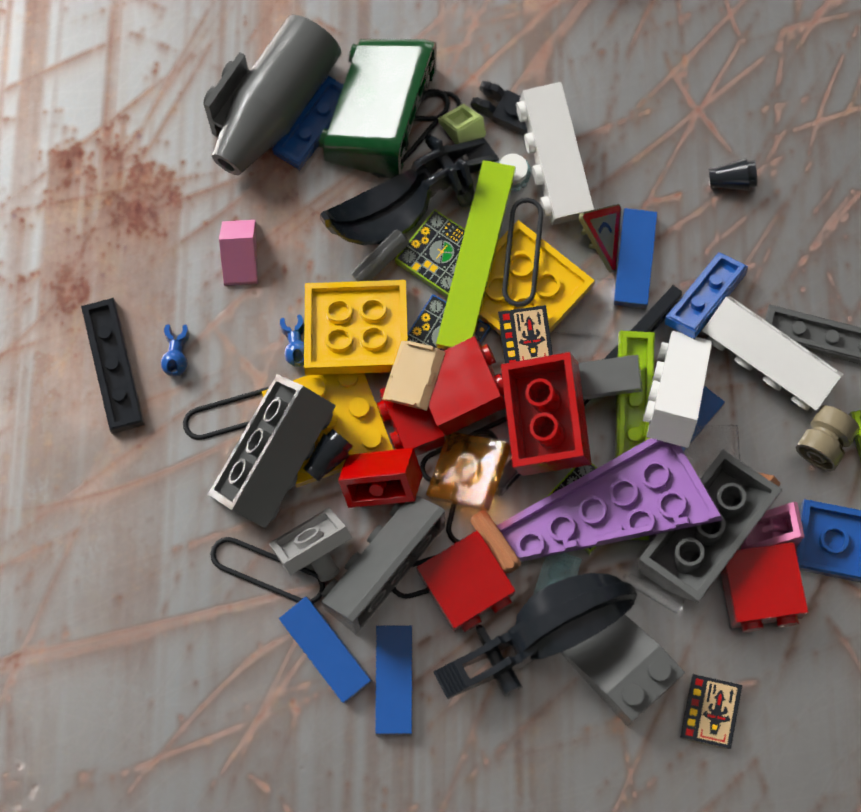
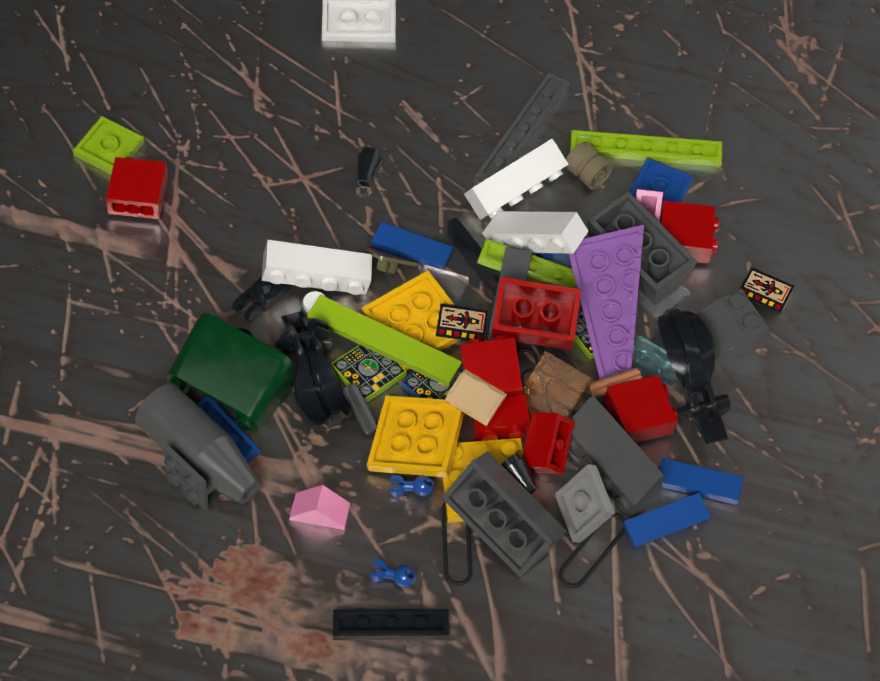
camera: 80 degrees left, 15 degrees down
yellowish green slope [438,104,486,144] -> none
black piece [502,198,544,307] -> none
blue tile [665,252,748,339] -> none

